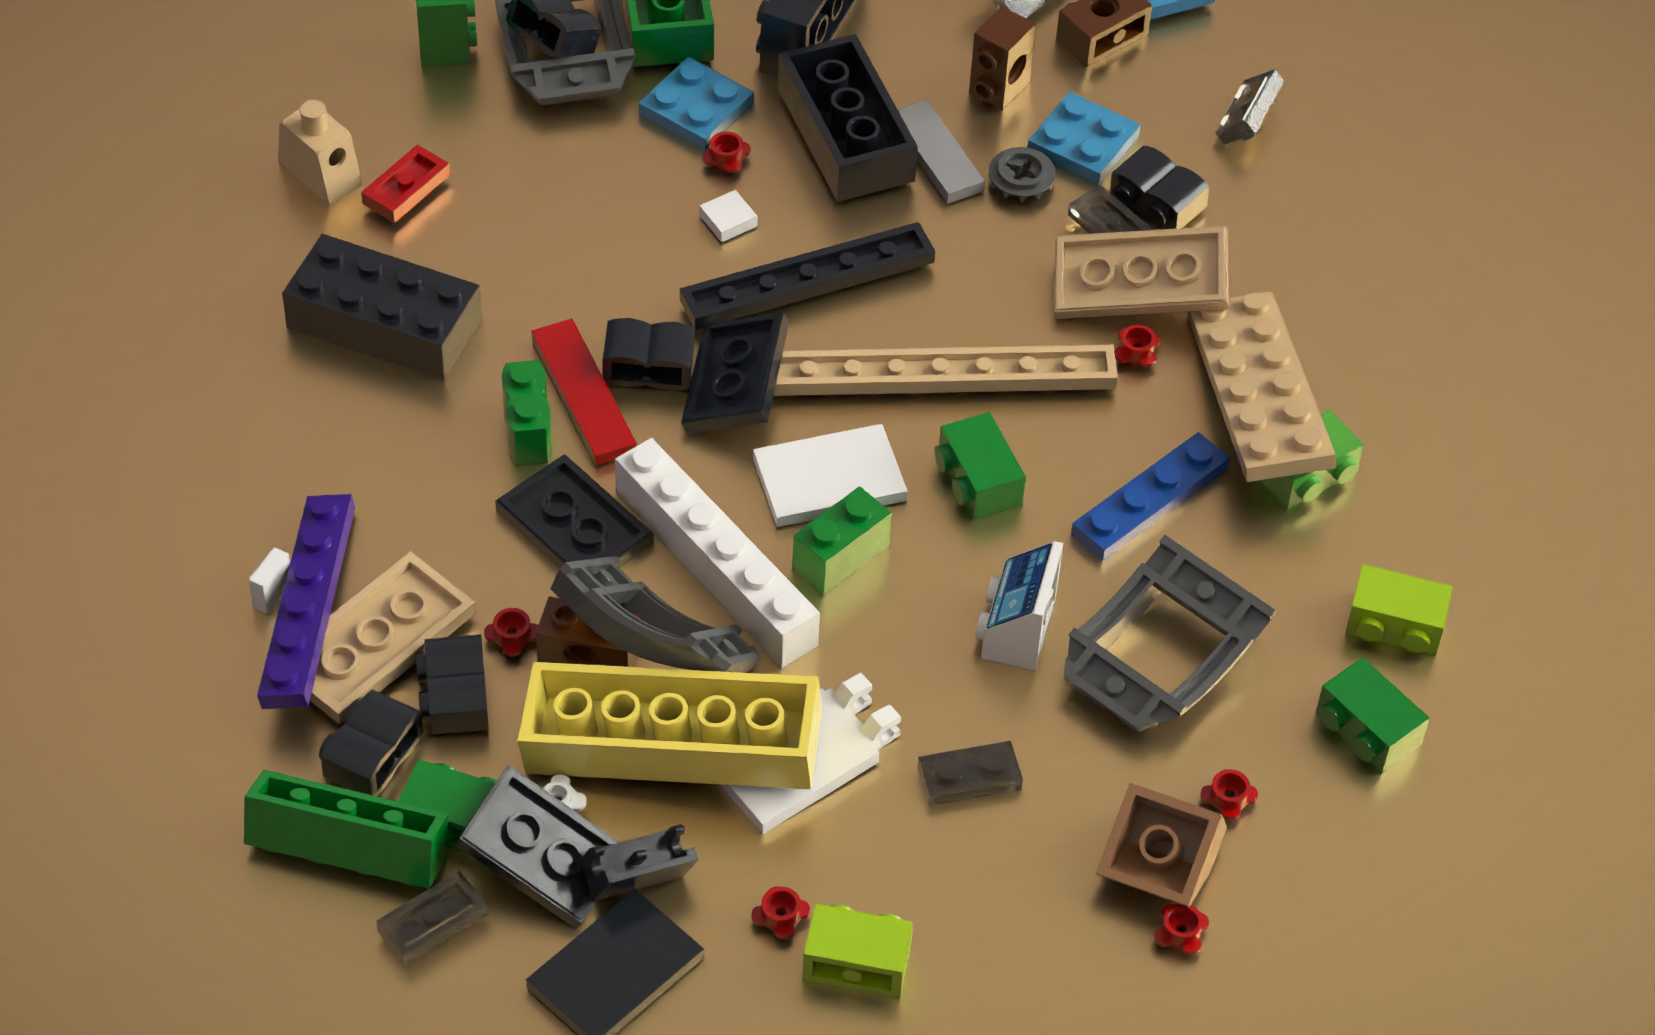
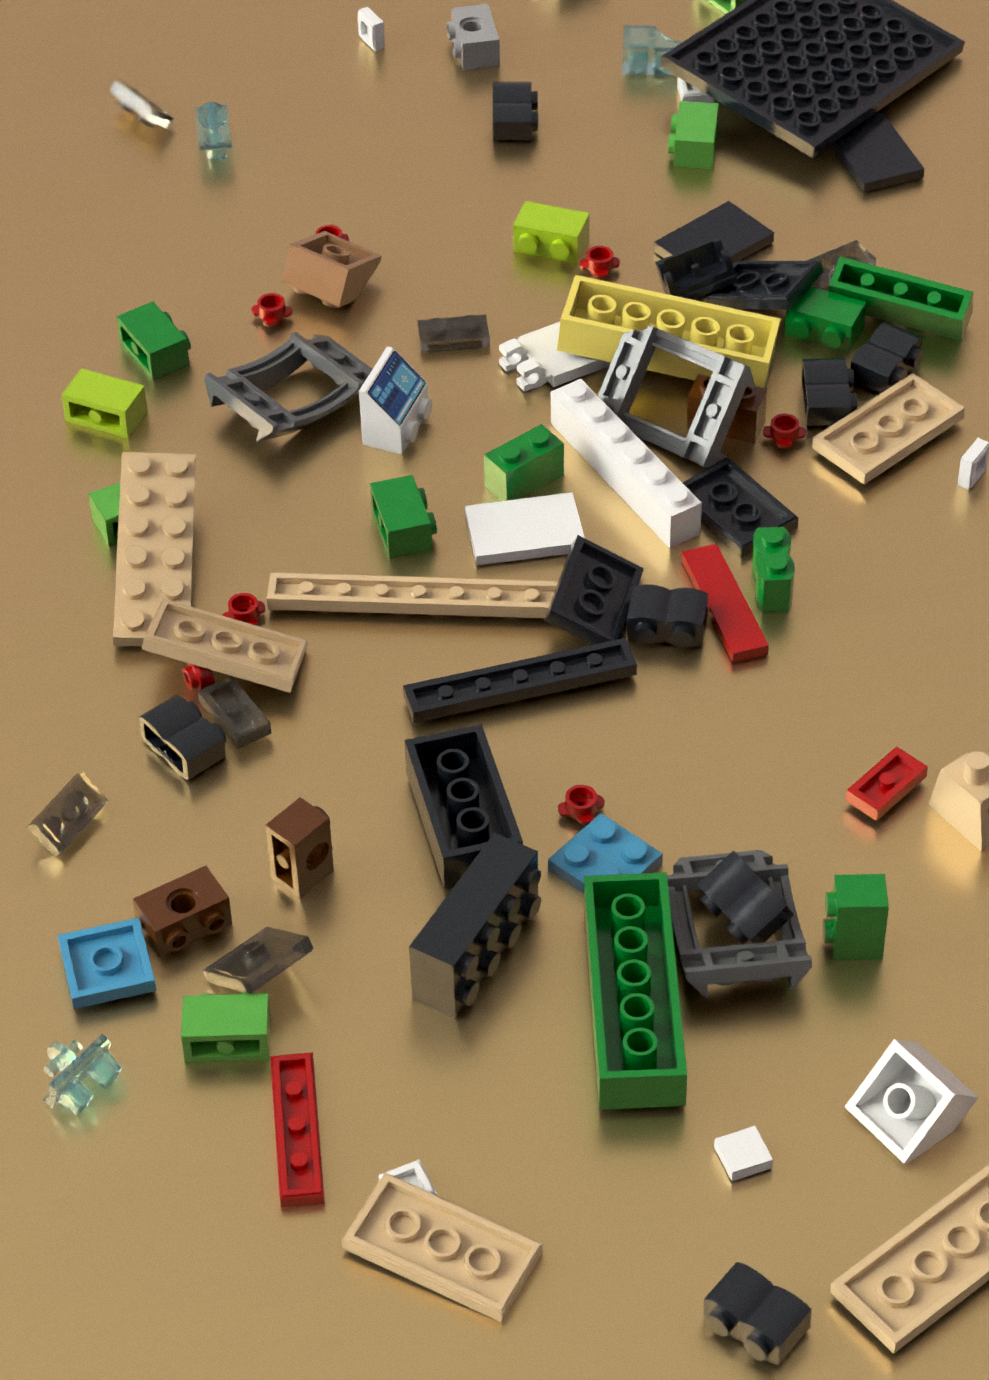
camera: 170 degrees left, 5 degrees down
dark purple plate [257,494,355,709] -> none
black brick [282,234,482,381] -> none
white tile [699,190,758,242] -> none
light grey tile [898,100,985,204] -> none
dark grey gear [988,147,1056,202] -> none
dark azure plate [1027,91,1141,185] -> none
blue plate [1071,432,1230,561] -> none

